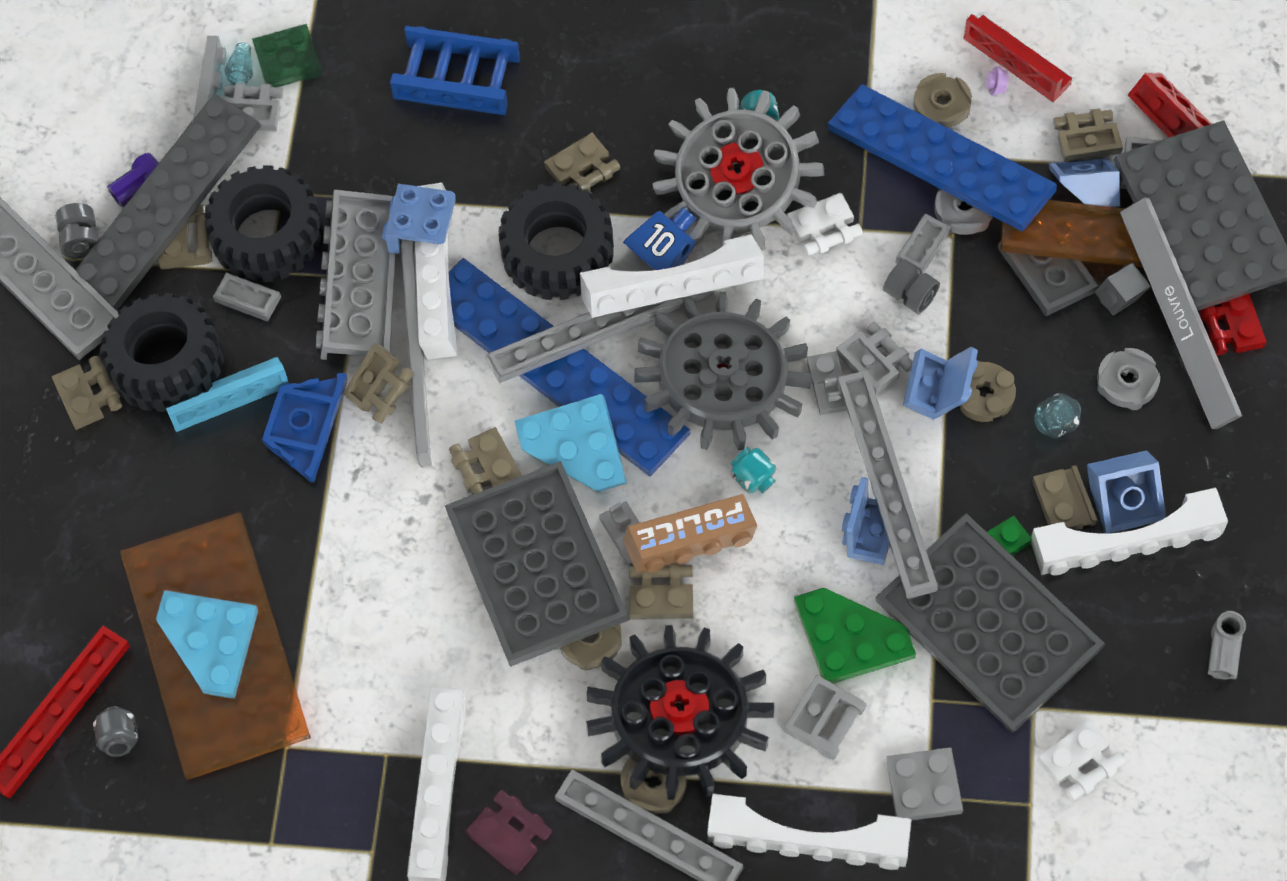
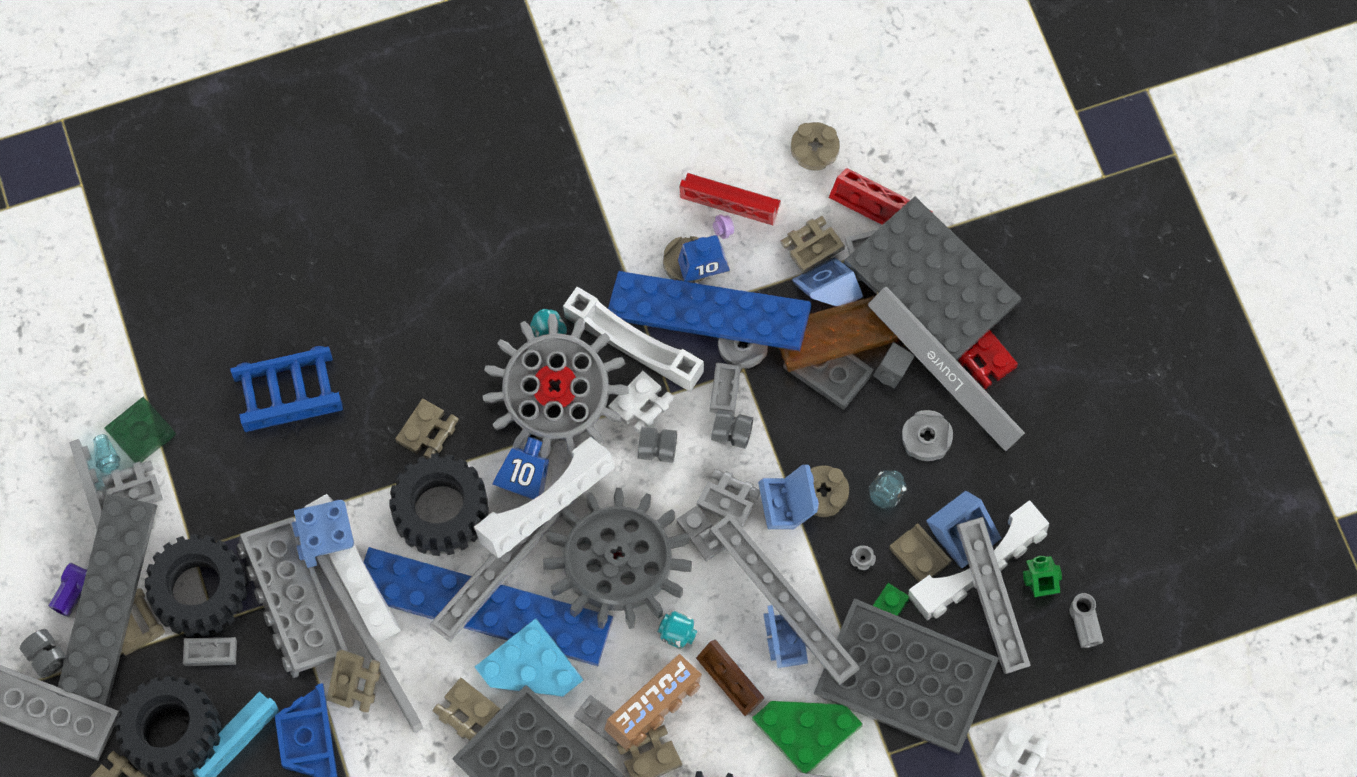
camera: 25 degrees left, 5 degrees up
none -> white arch [563,287,704,392]
none -> dark grey wheel [638,426,677,463]
none -> blue torso [678,235,730,282]
none -> reddish brown plate [696,639,765,716]
none -> dark tan plate [791,122,840,171]
none -> light grey plate [850,545,876,570]
none -> light grey plate [956,517,1031,674]
none -> green brick [1023,556,1062,597]

